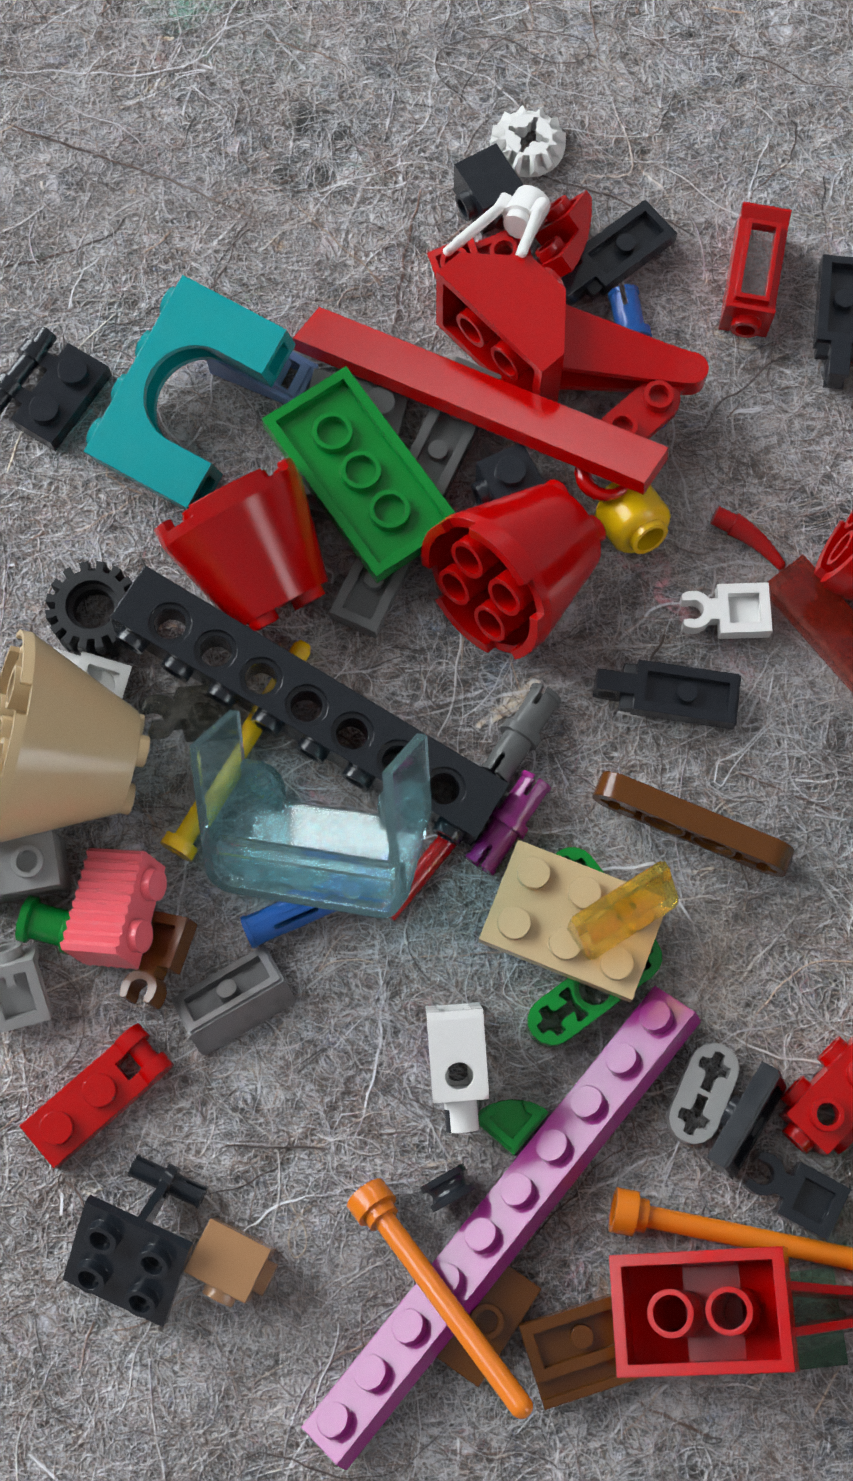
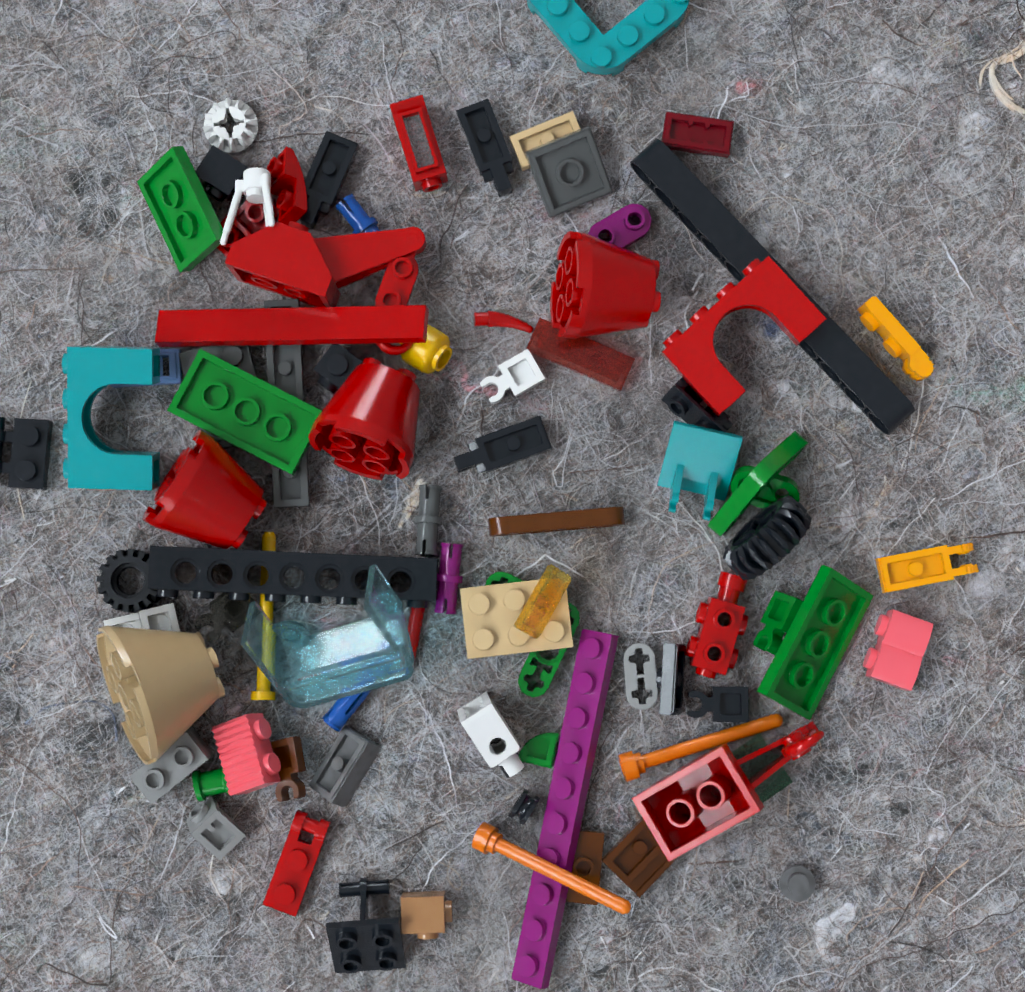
camera: 25 degrees left, 10 degrees up
none -> green plate [137,146,223,273]

